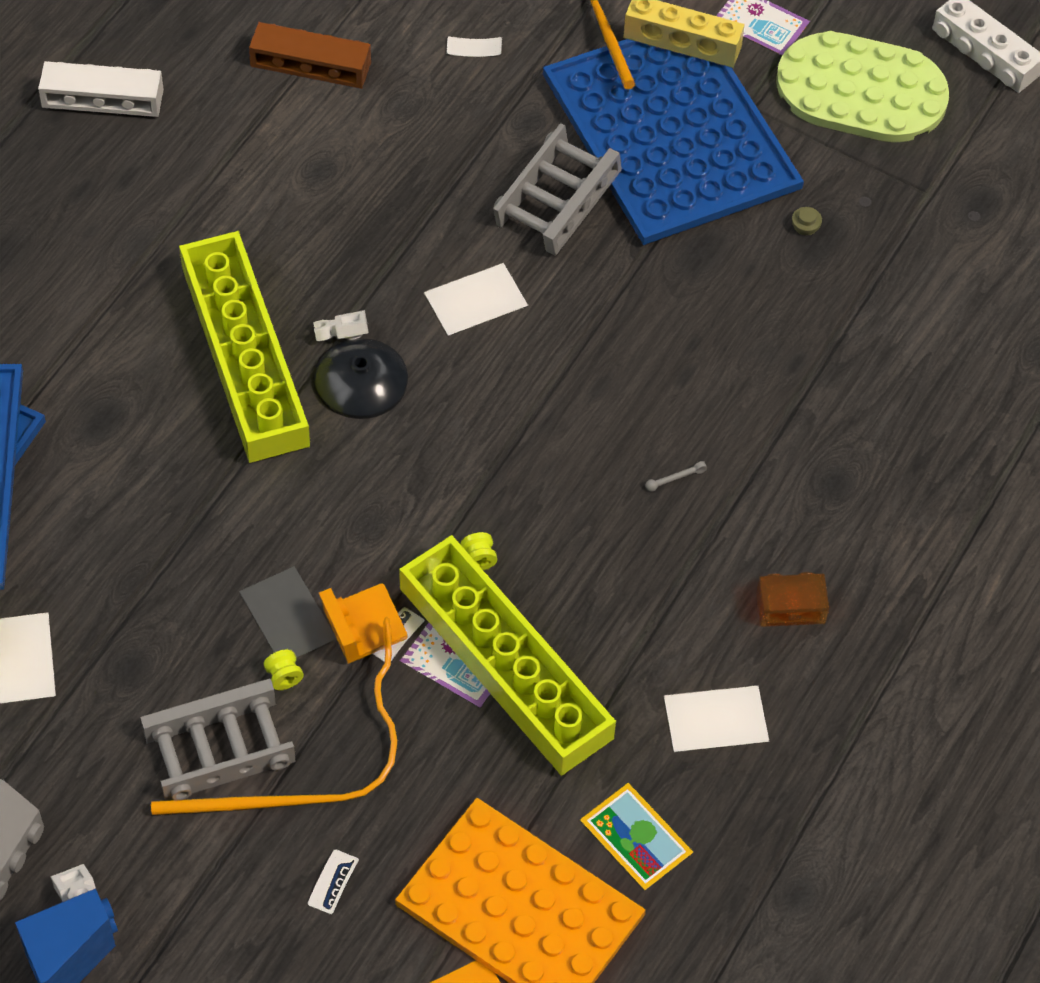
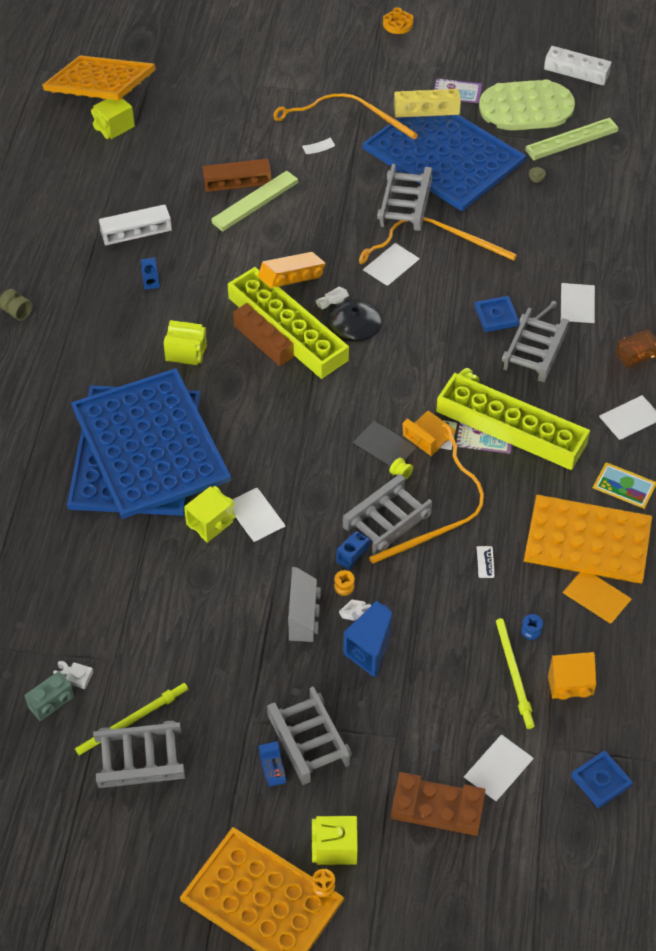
camera: 20 degrees left, 5 degrees down
none -> blue leg [141,258,160,290]
none -> neon yellow piece [164,320,207,365]
none -> yellowish green tile [212,171,298,231]
none -> dark orange brick [233,303,294,366]
none -> light orange brick [258,252,326,288]
none -> light orange wheel [334,570,355,596]
none -> blue leg [335,531,371,570]
none -> light orange piece [359,217,517,264]
none -> blue plate [474,296,519,332]
none -> light grey fence [502,308,569,382]
none -> yellowish green tile [525,118,618,161]
none -> white sticker [561,283,595,323]

